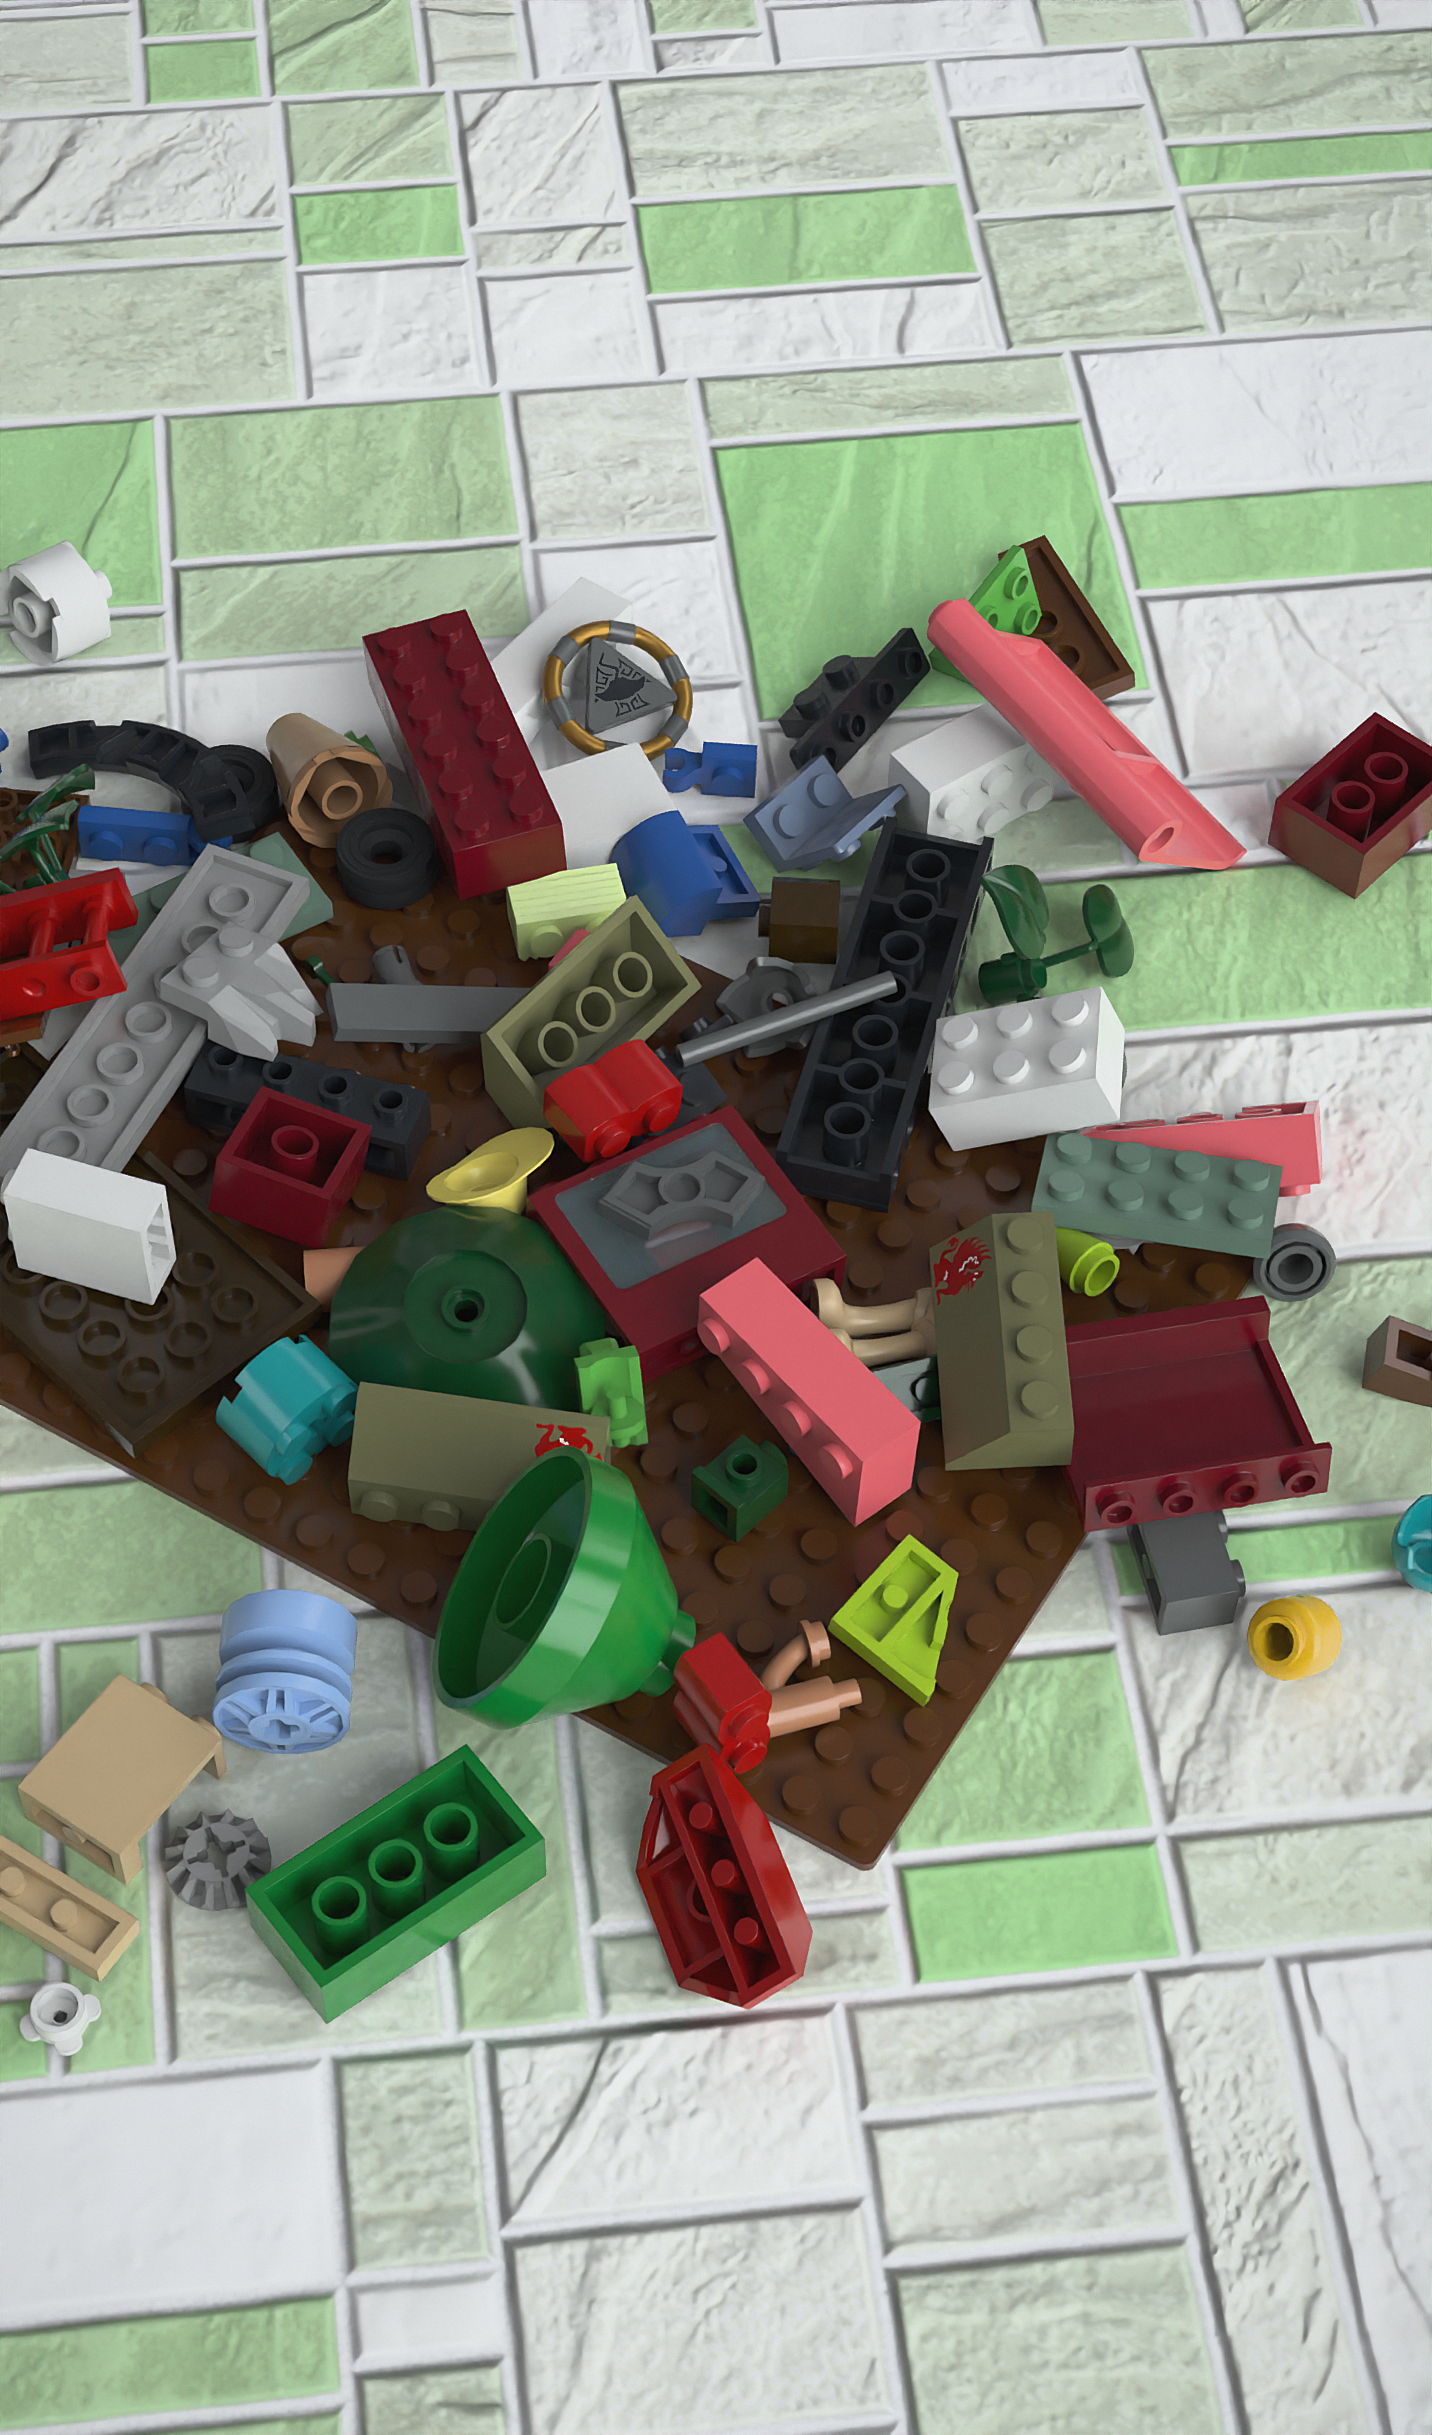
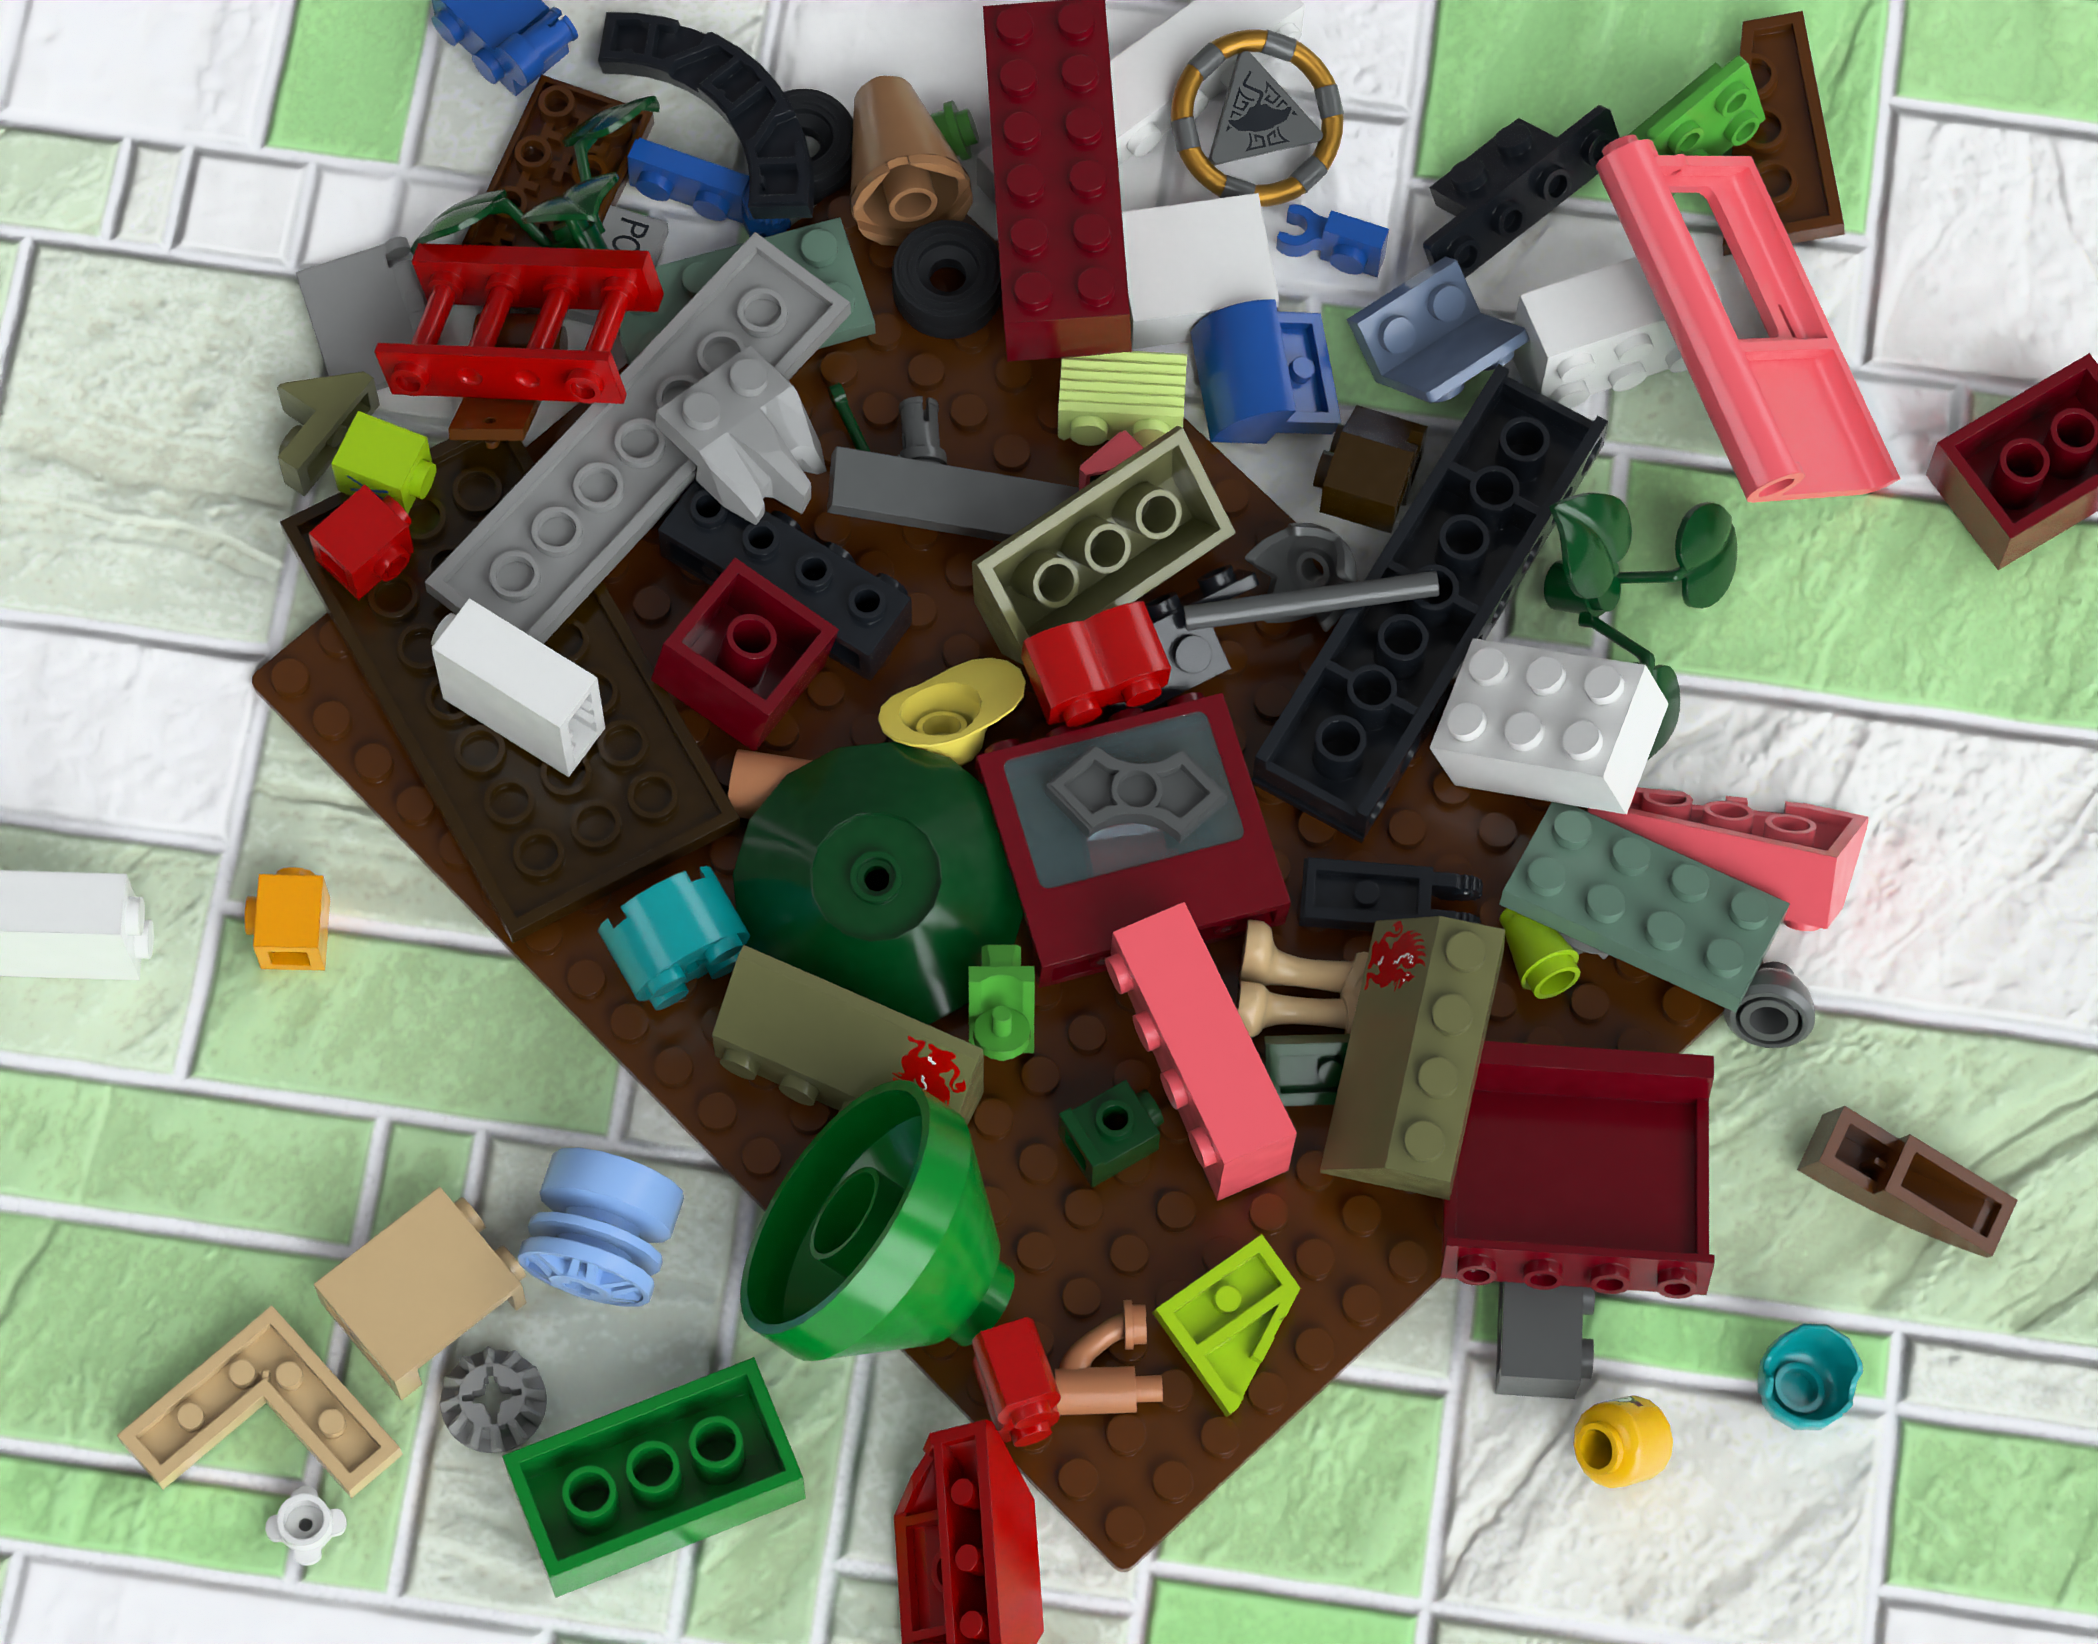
camera: 15 degrees right, 15 degrees up
none -> black hinge [1299,857,1483,932]

